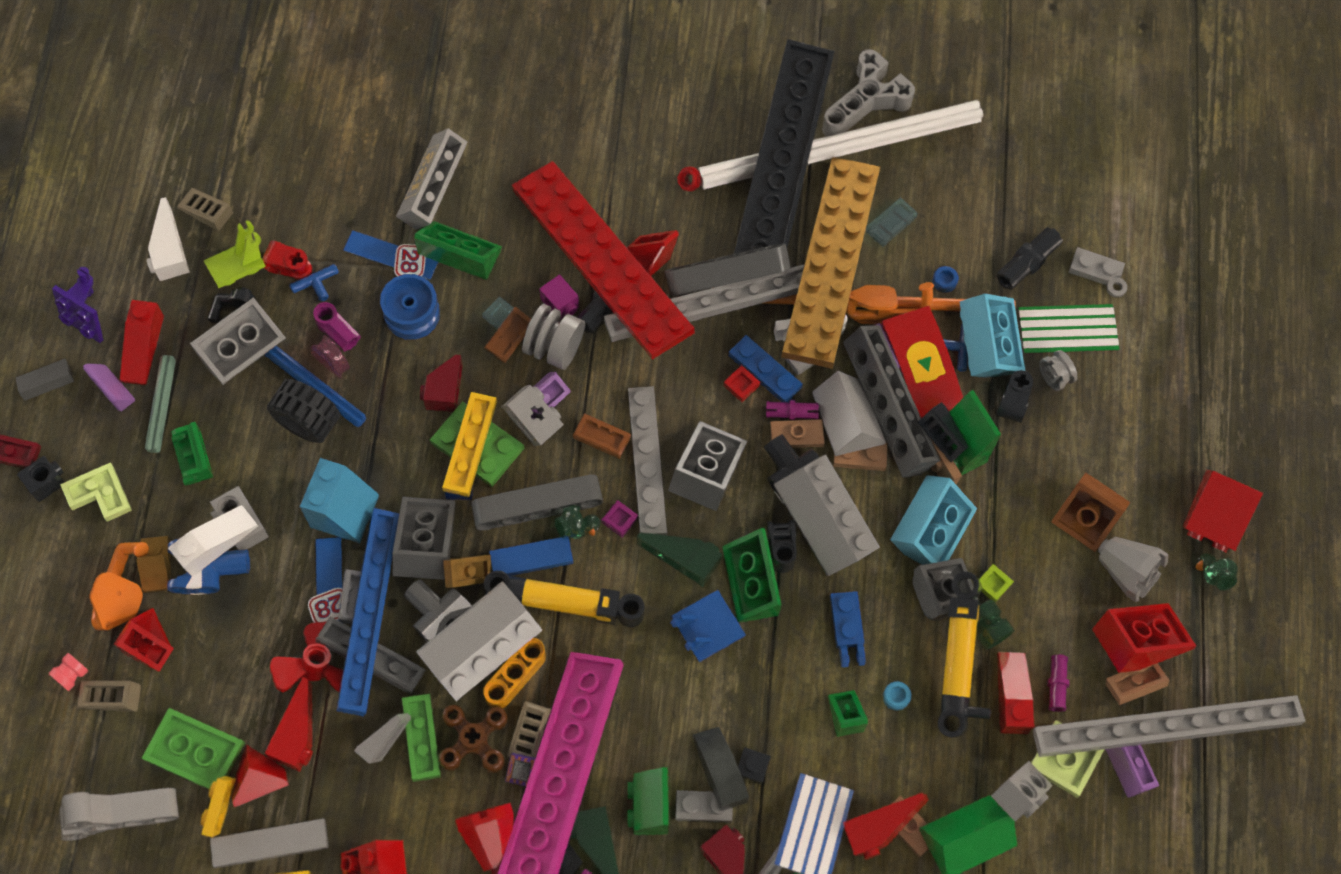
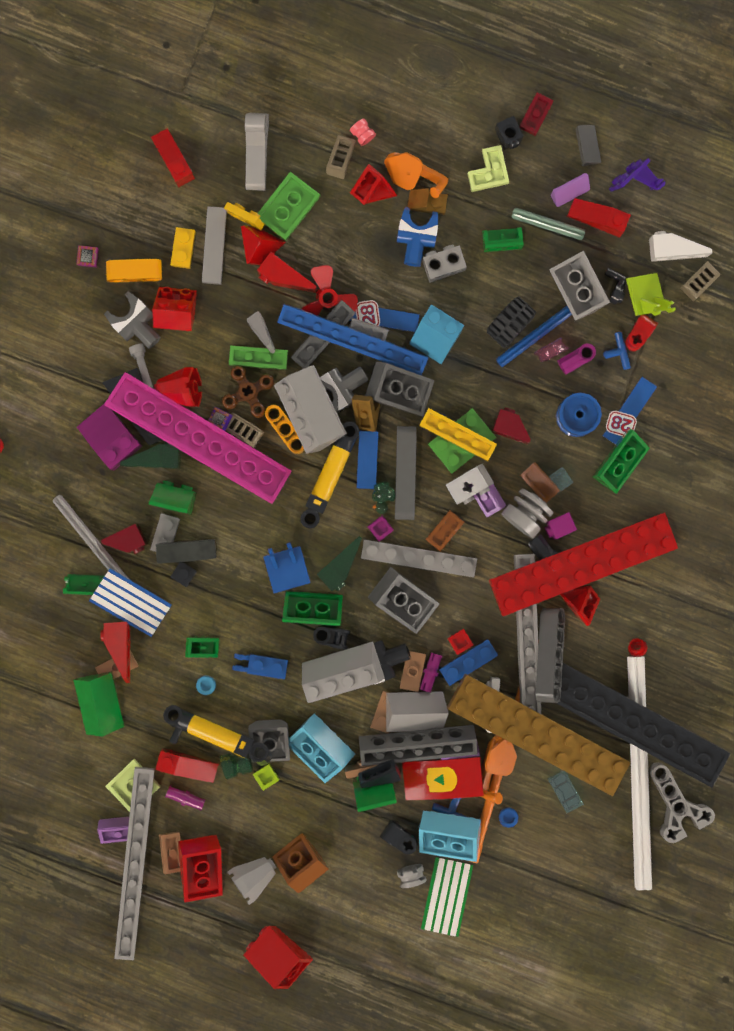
camera: 105 degrees right, 20 degrees up
white slope [168,505,258,577] -> none
light grey brick [396,128,467,230] -> none
light grey brick [991,761,1053,821] -> none
black piece [996,227,1063,290] -> none
light grey hinge [1068,247,1127,298] -> none
clear green animal [1196,553,1238,590] -> none

